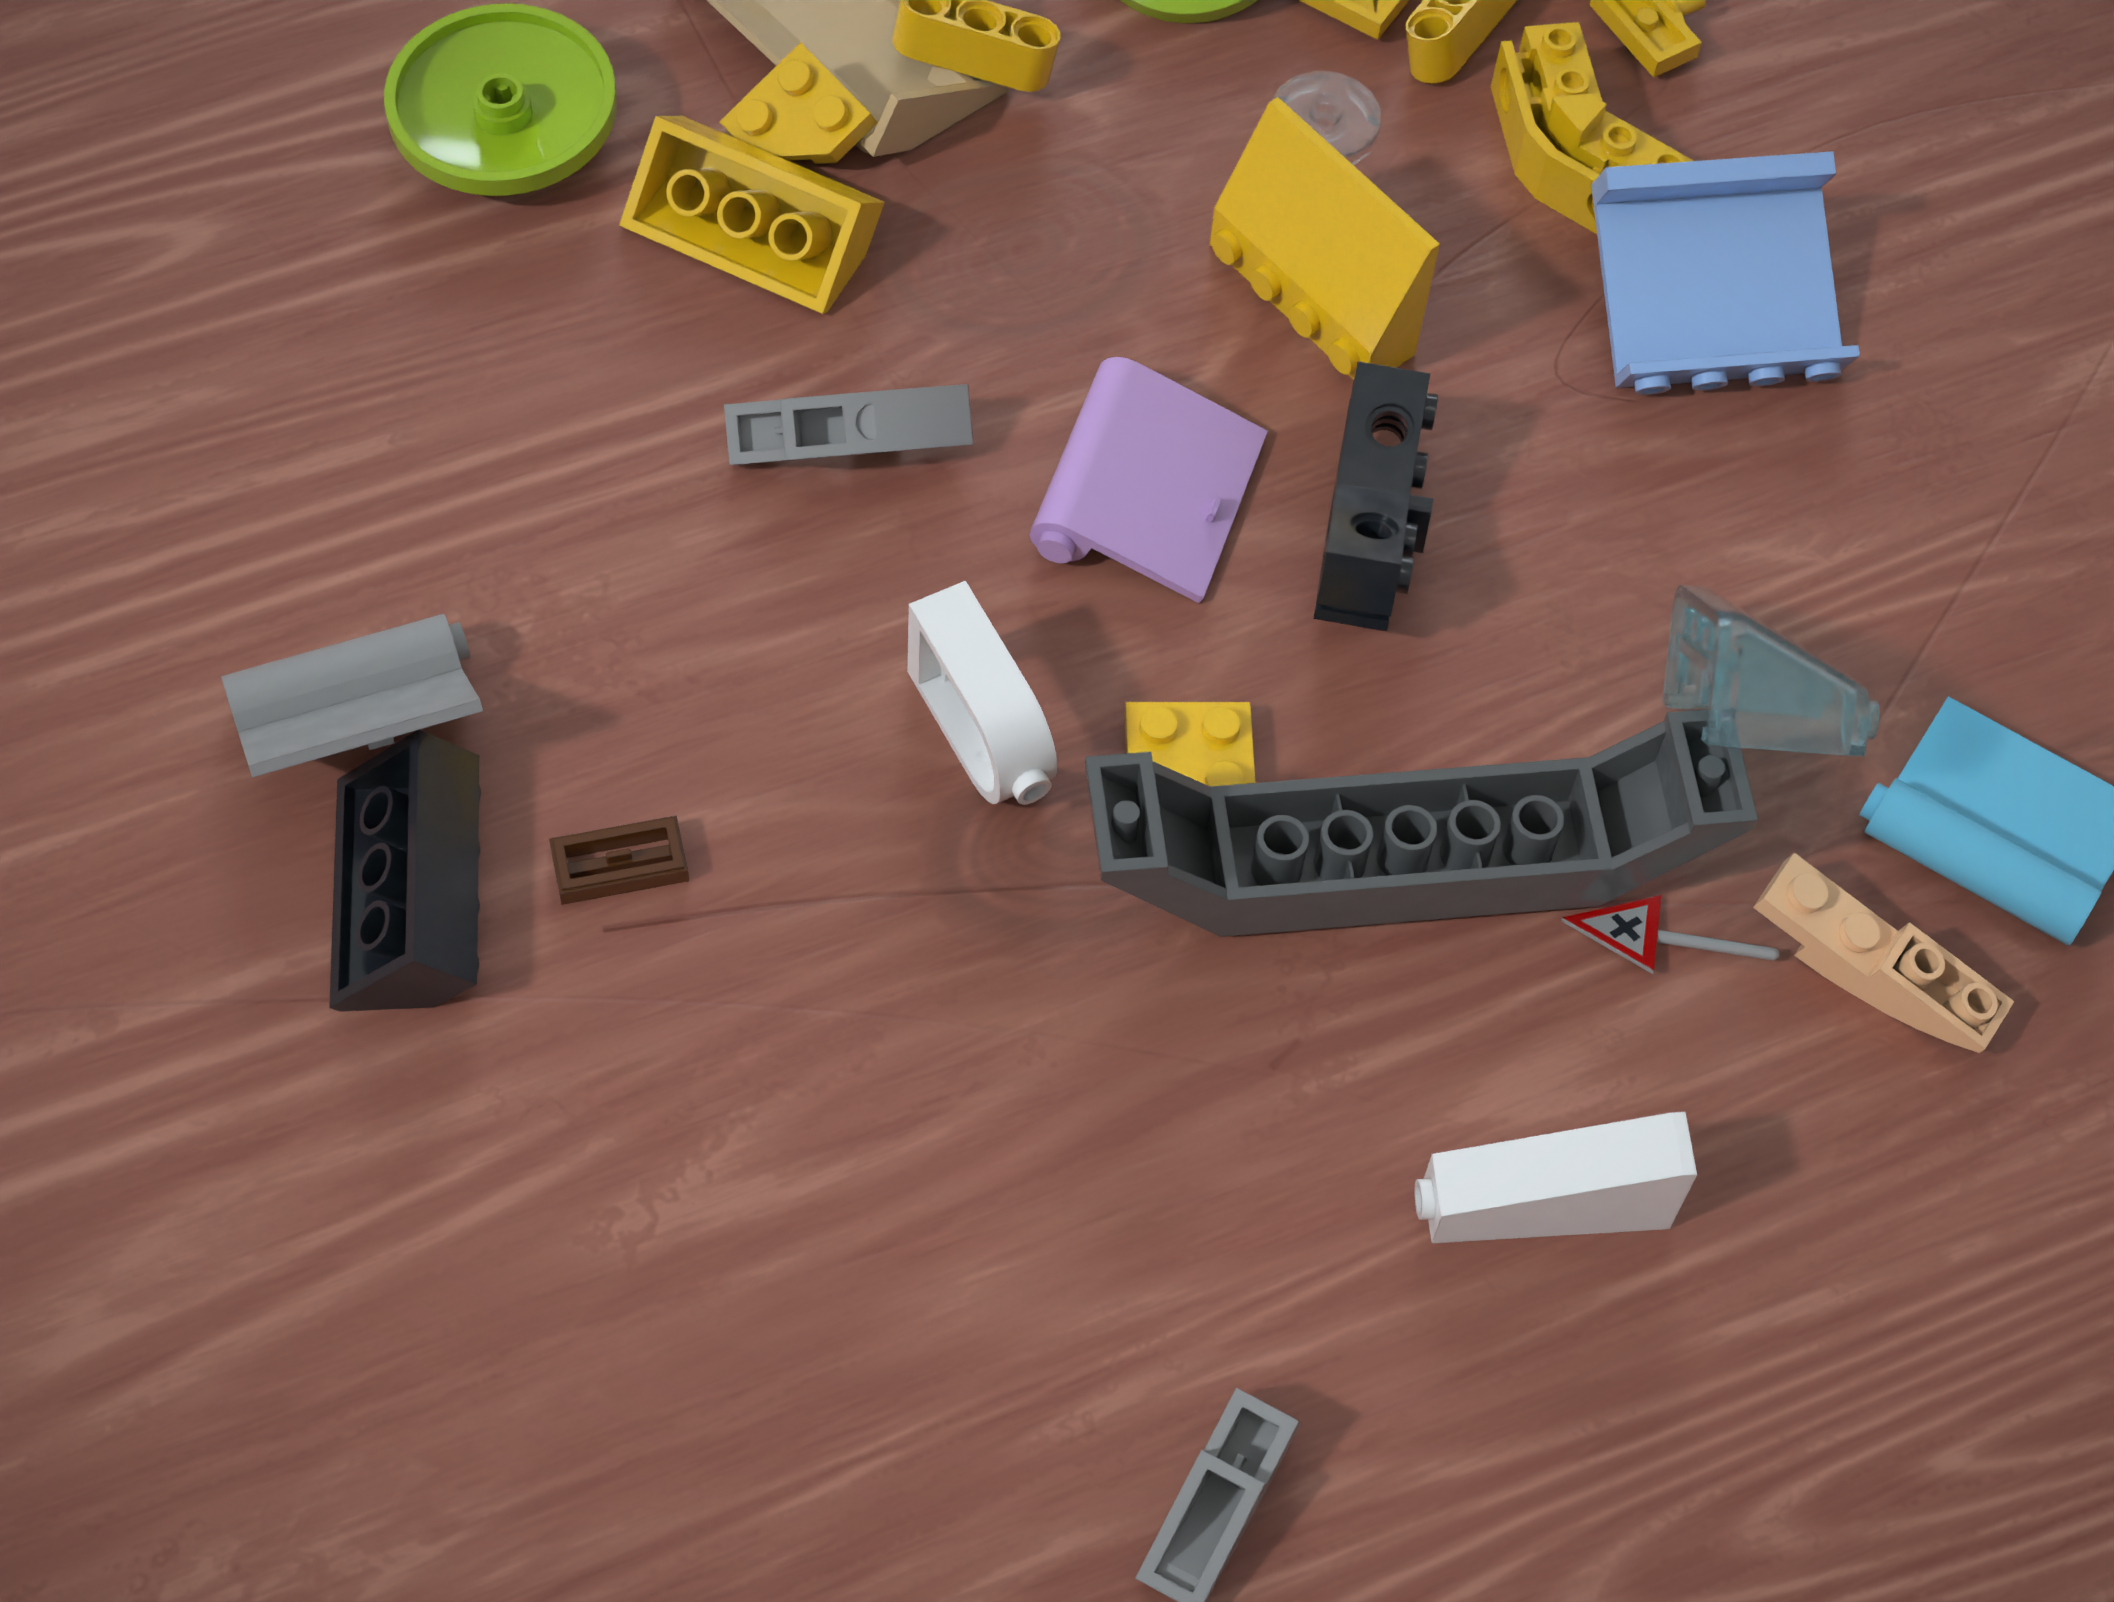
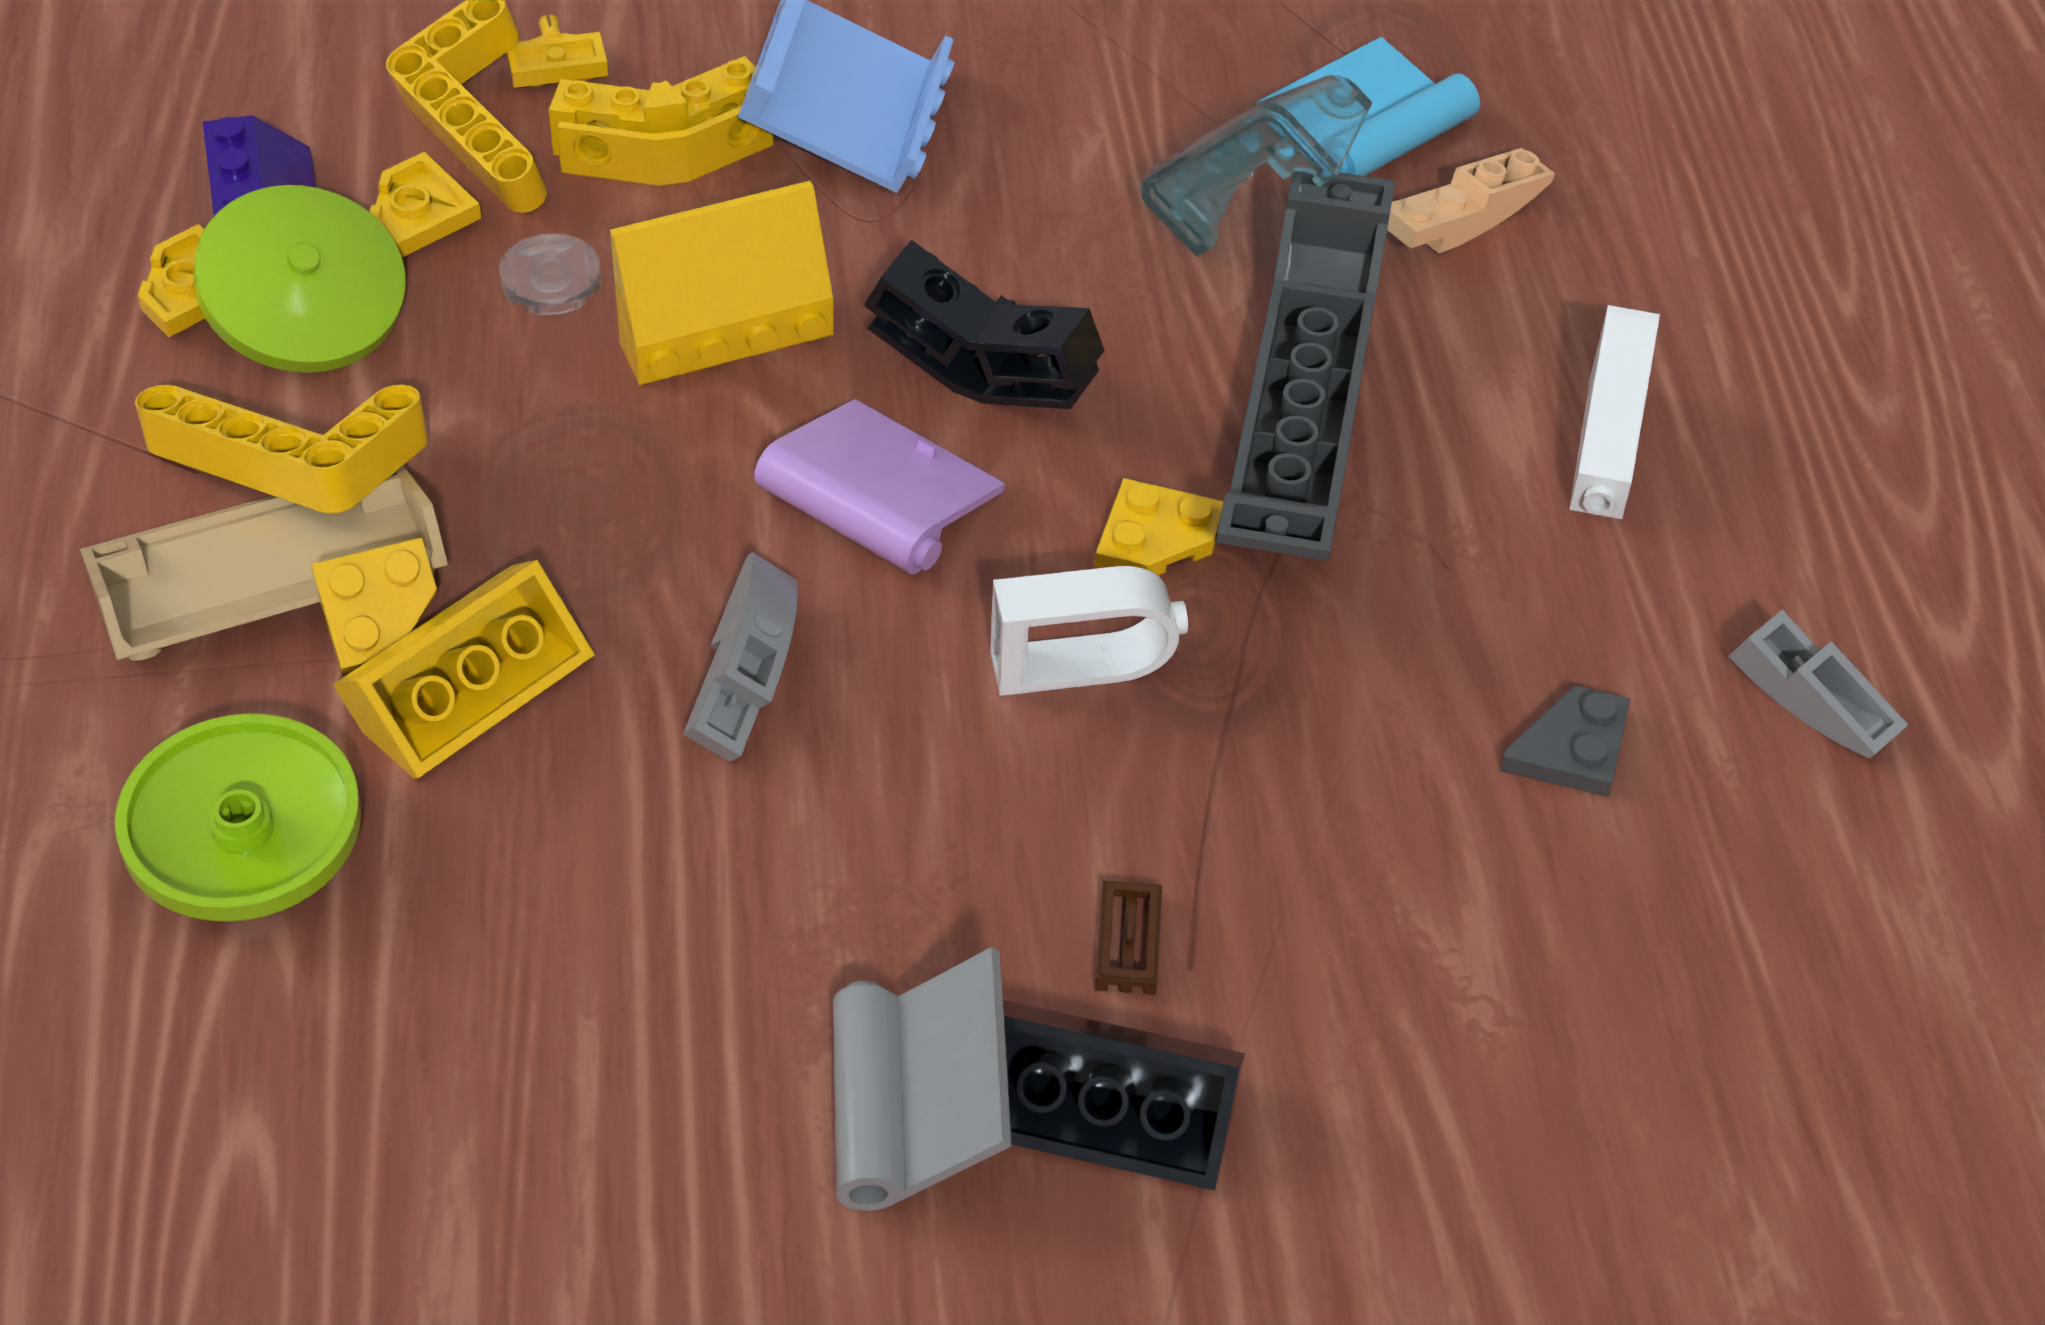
camera: 70 degrees left, 10 degrees down
piece [1561,895,1780,974] -> none
none -> dark grey wing [1500,685,1630,797]

